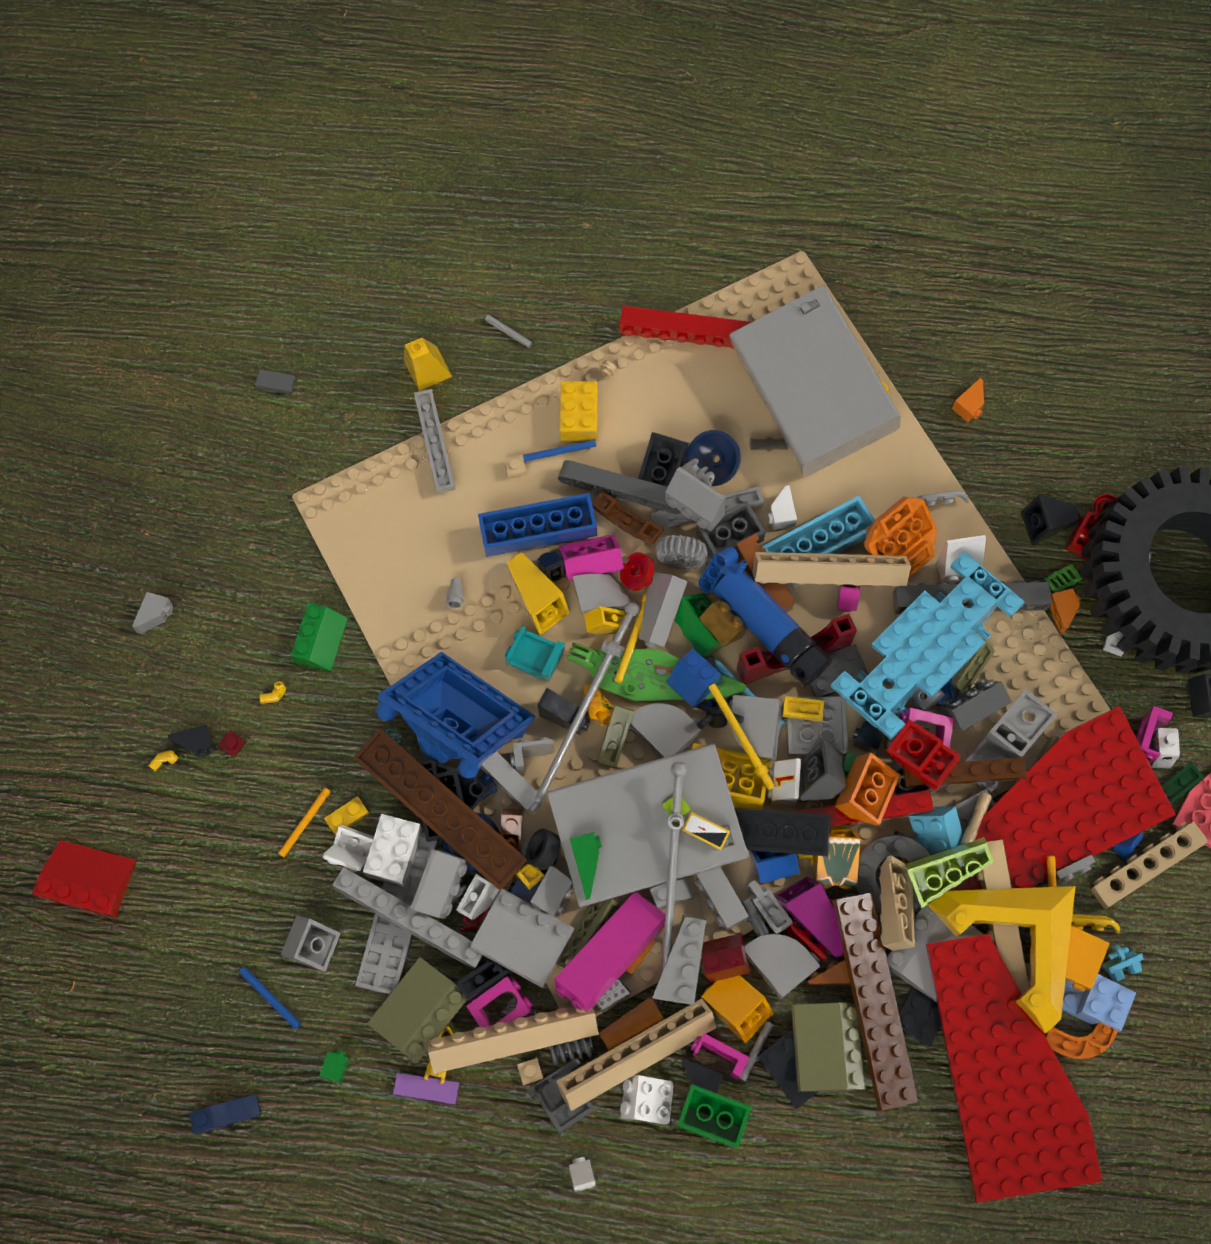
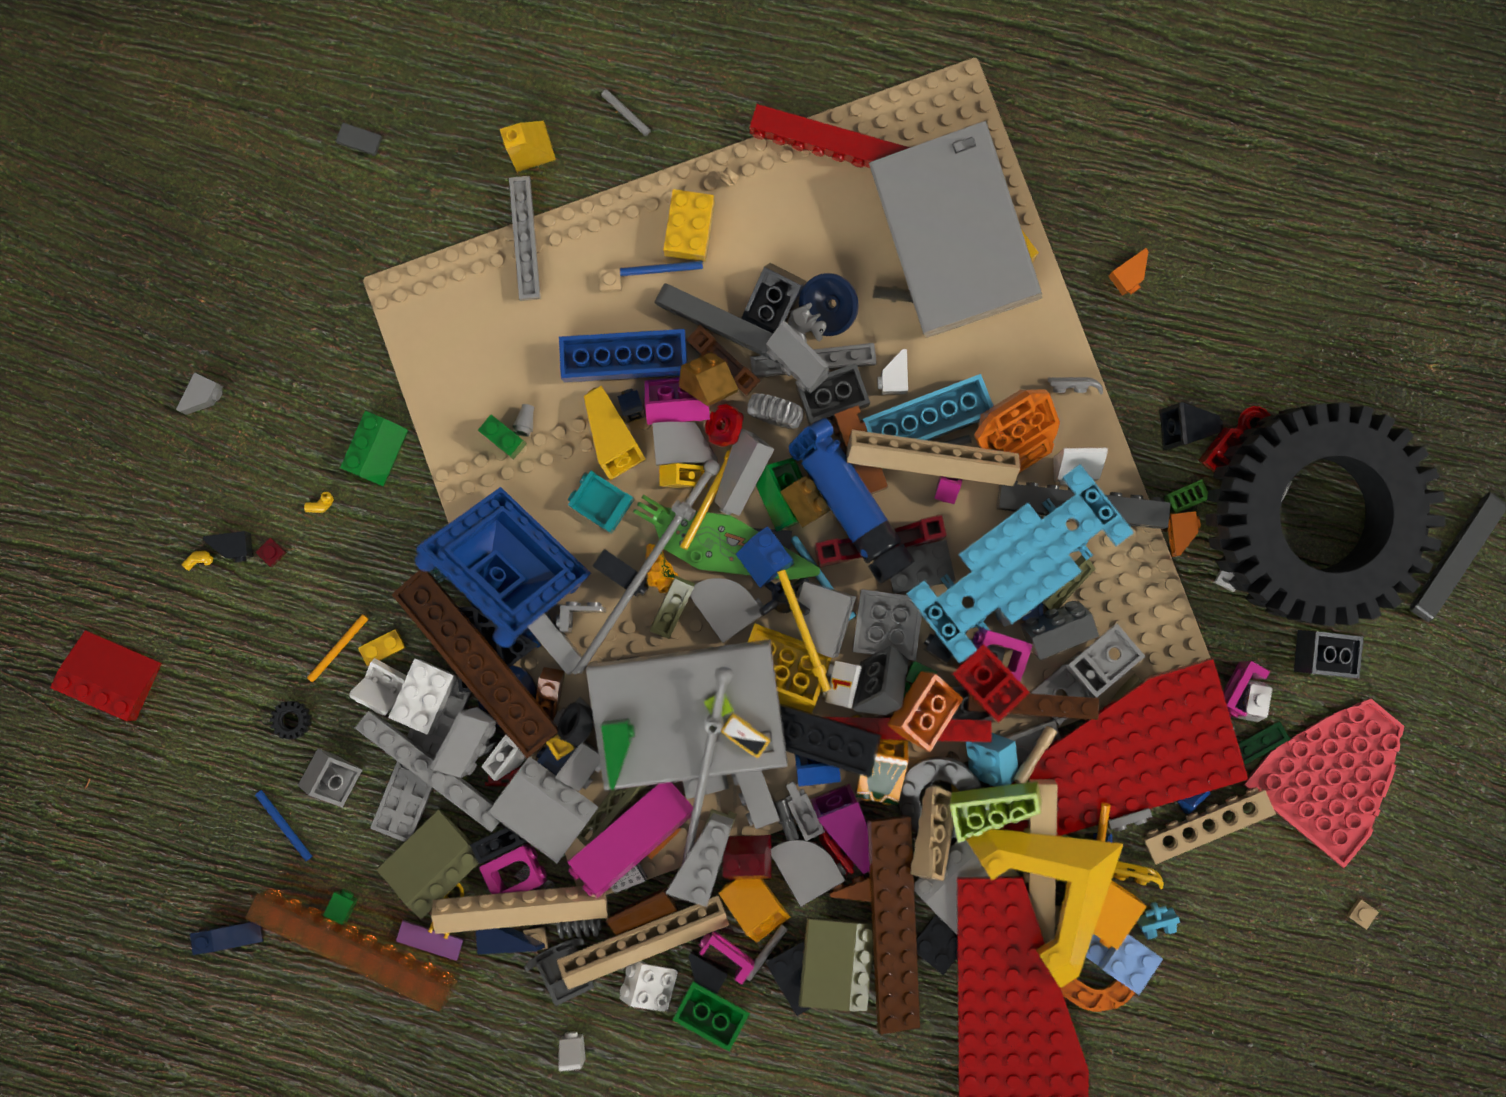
camera: 15 degrees right, 15 degrees up
yellow plate [782,696,824,722] -> none
none -> clear orange brick [245,889,458,1012]
none -> black tyre [270,701,312,739]
none -> dark blue slope [476,927,545,955]
none -> green brick [478,414,527,460]
none -> pearl gold slope [679,352,738,406]

